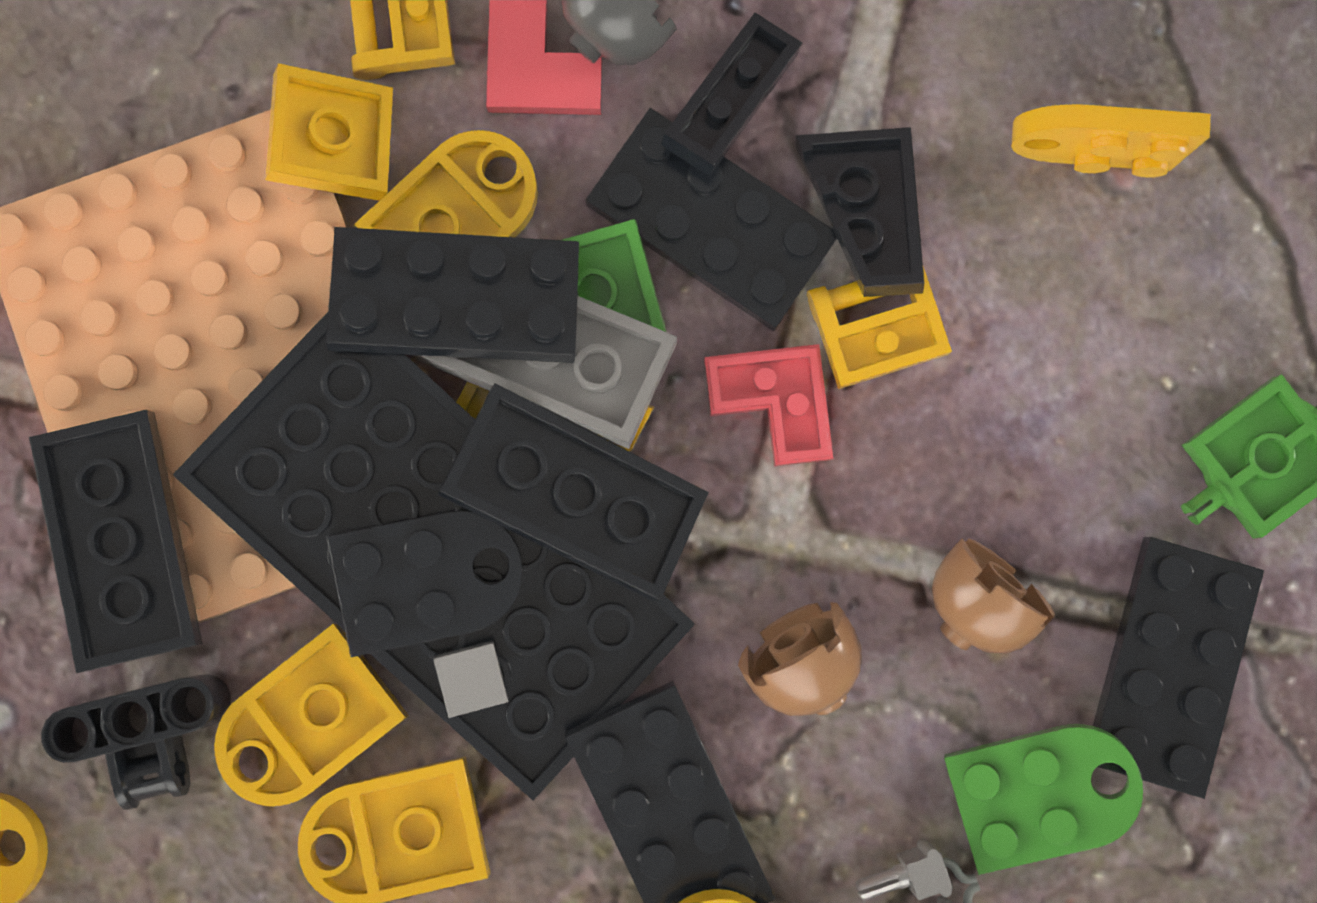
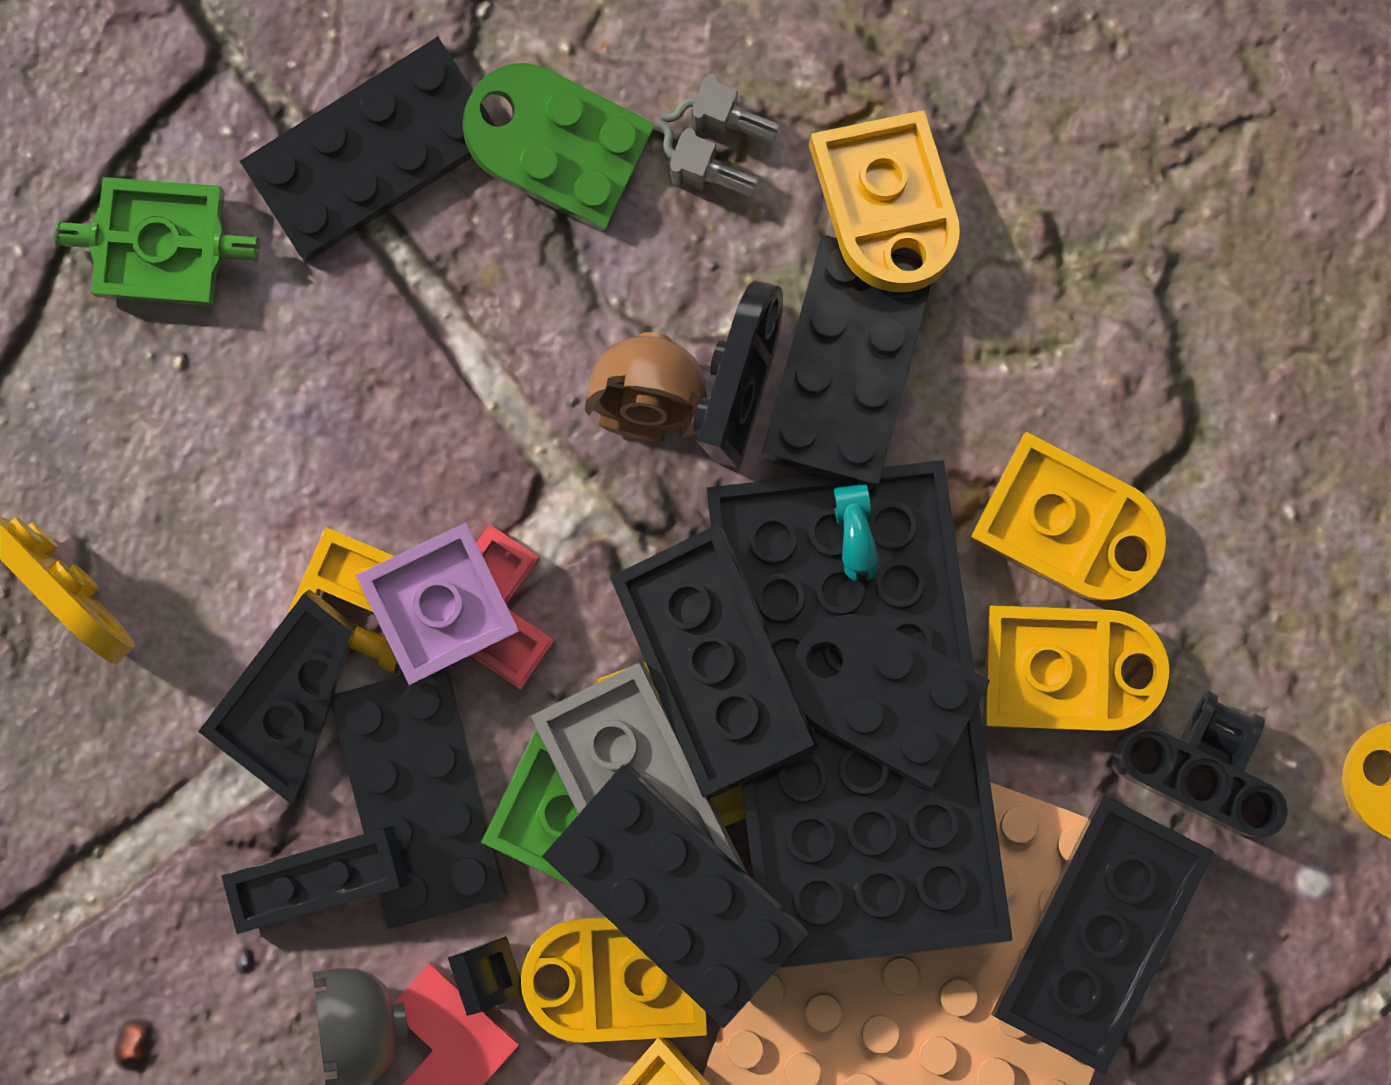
camera: 135 degrees left, 0 degrees up
light grey tile [433,640,508,718] -> none
medium nougat cylinder [932,538,1055,654] -> none
none -> lavender plate [355,522,519,685]
none -> black plate [447,936,522,1016]
none -> black plate [693,280,783,470]
none -> teal arm [834,485,878,582]

